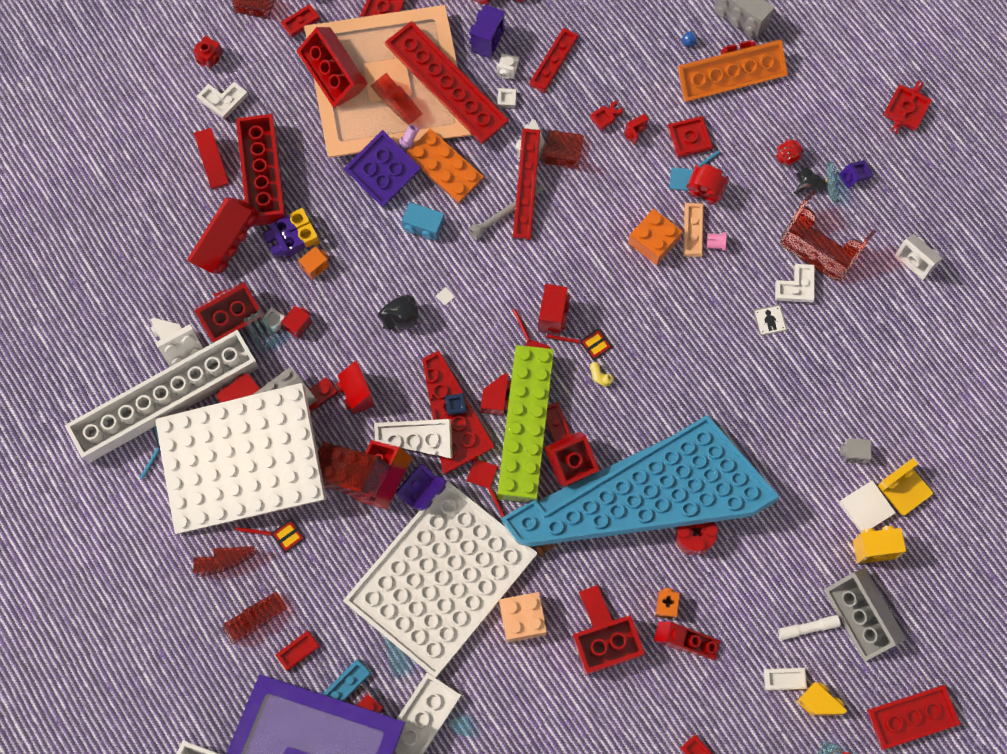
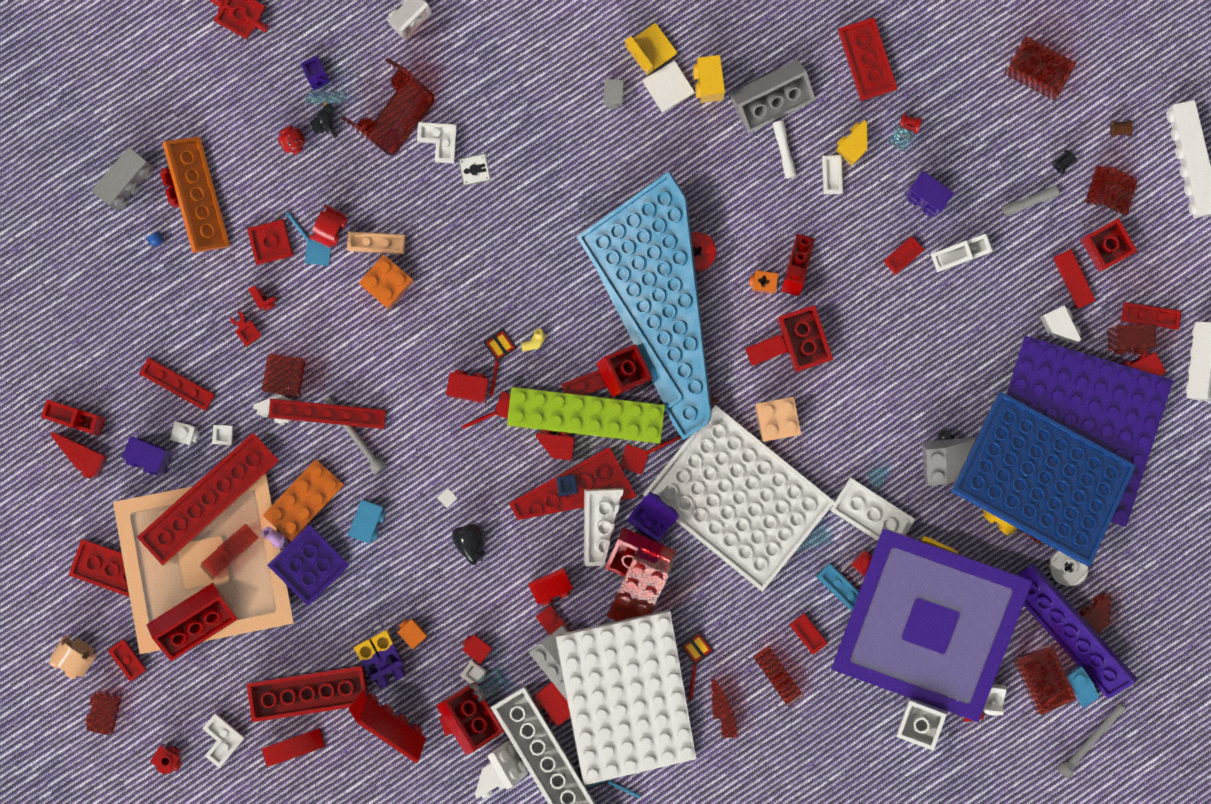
camera: 90 degrees left, 15 degrees up
bright pink bush [707,232,726,251] -> none

